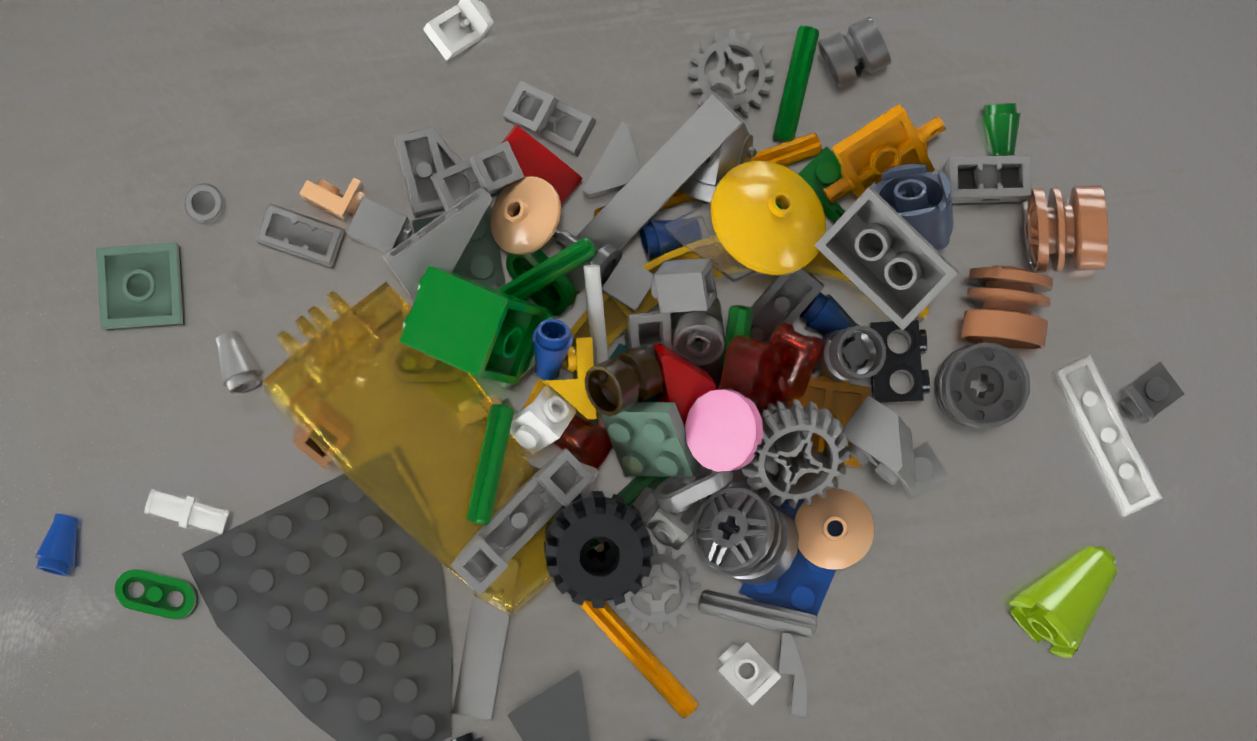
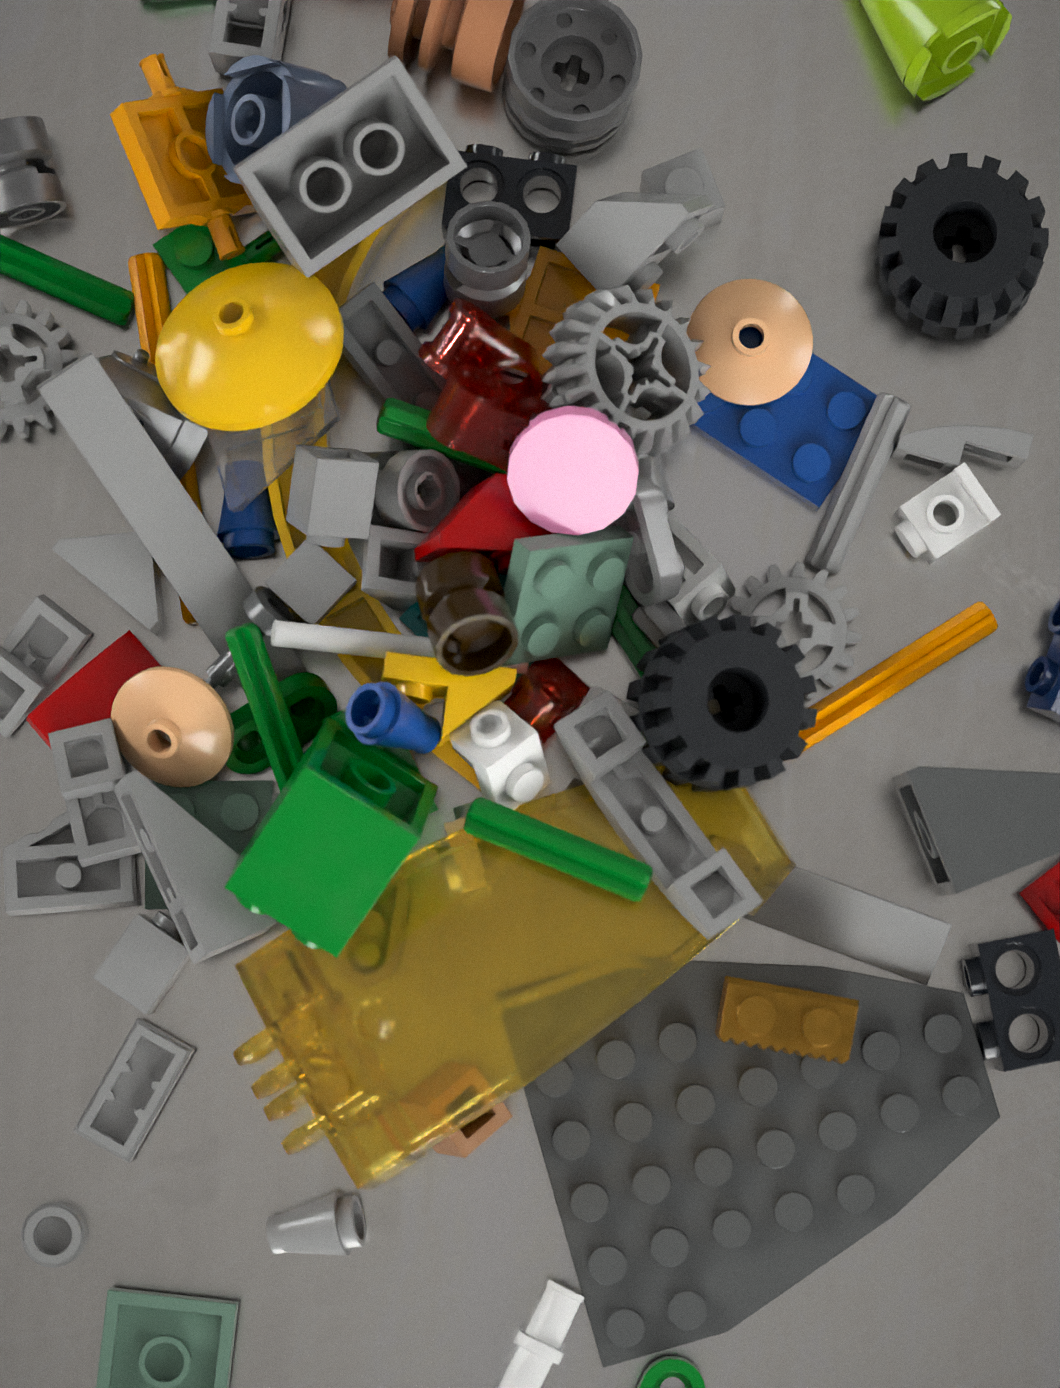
camera: 80 degrees left, 0 degrees up
light nougat bracket [299,178,366,221] -> none
flat silver wheel [692,488,799,585] -> none
none -> pearl gold brick [715,976,859,1064]
none -> black wheel [875,153,1049,340]

